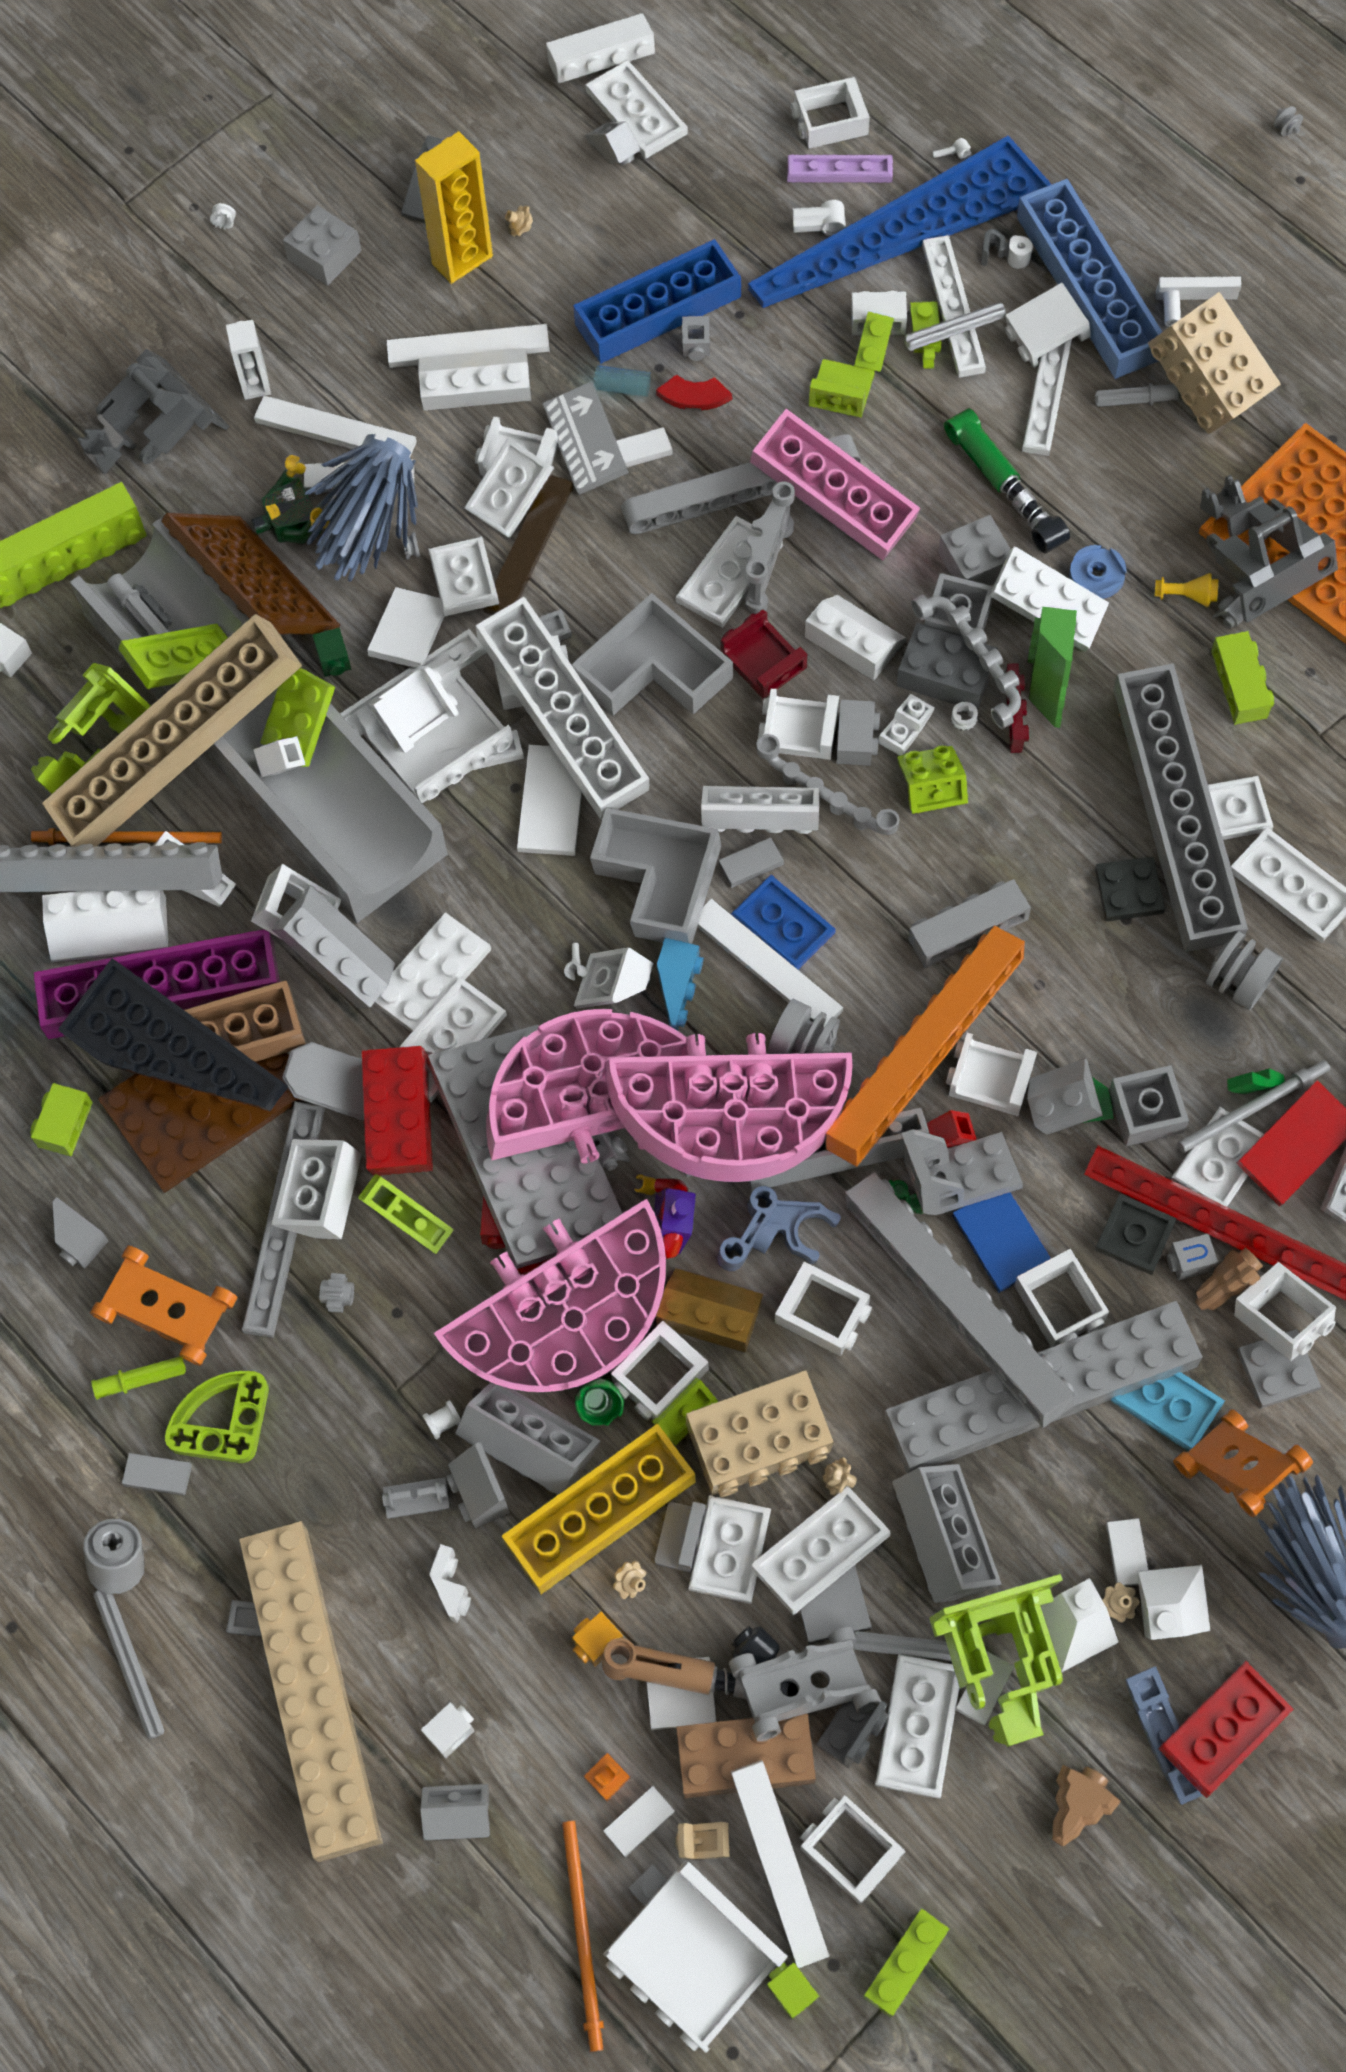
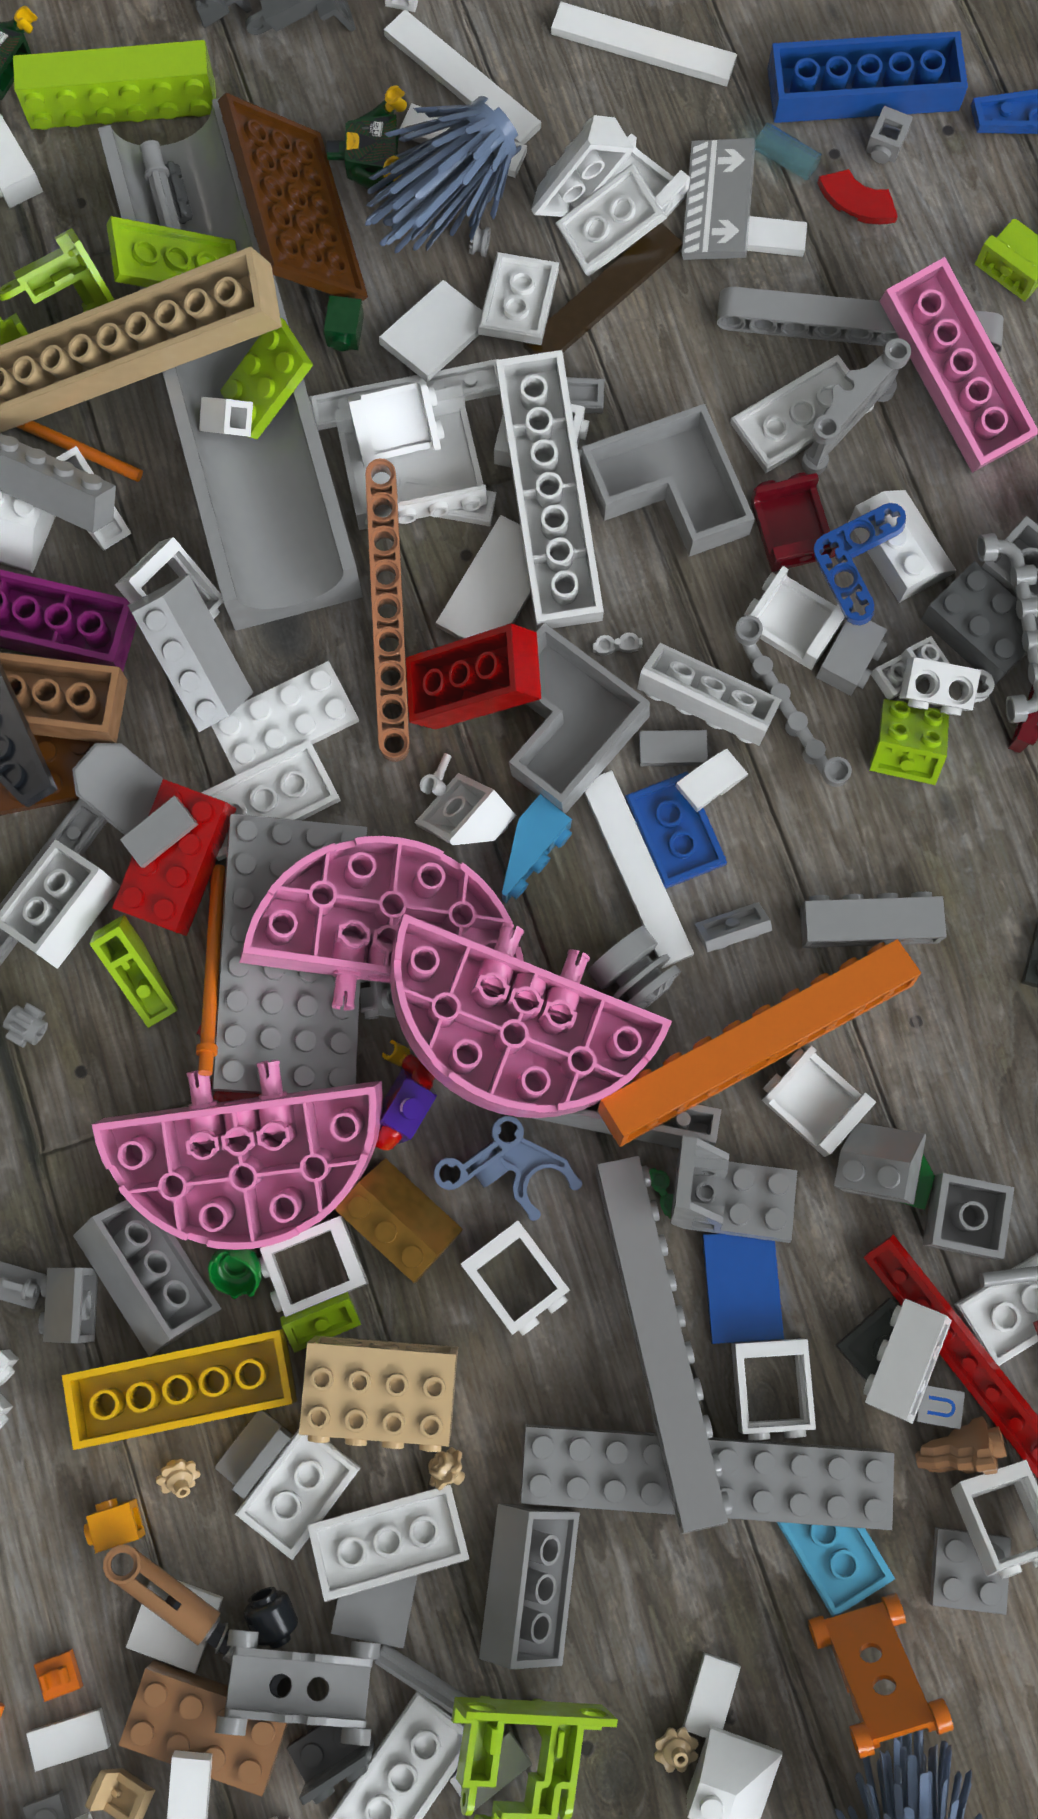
camera: 20 degrees right, 10 degrees up
white slope [419,348,531,410] -> none
white bush [422,1400,461,1440] -> none
red brick [926,1110,977,1148] -> none
white slope [1041,1578,1118,1672] -> none
none -> light grey tile [120,796,199,868]
none -> orange bar [196,864,225,1076]
none -> nougat beam [365,458,410,762]
none -> red brick [405,623,542,730]
none -> white slope [531,115,634,217]
none -> white piece [593,632,643,656]
none -> white slope [675,749,748,812]
none -> light grey plate [694,902,772,953]
none -> blue beam [814,503,906,626]
none -> white brick [864,1299,952,1424]
none -> white brick [899,657,981,716]

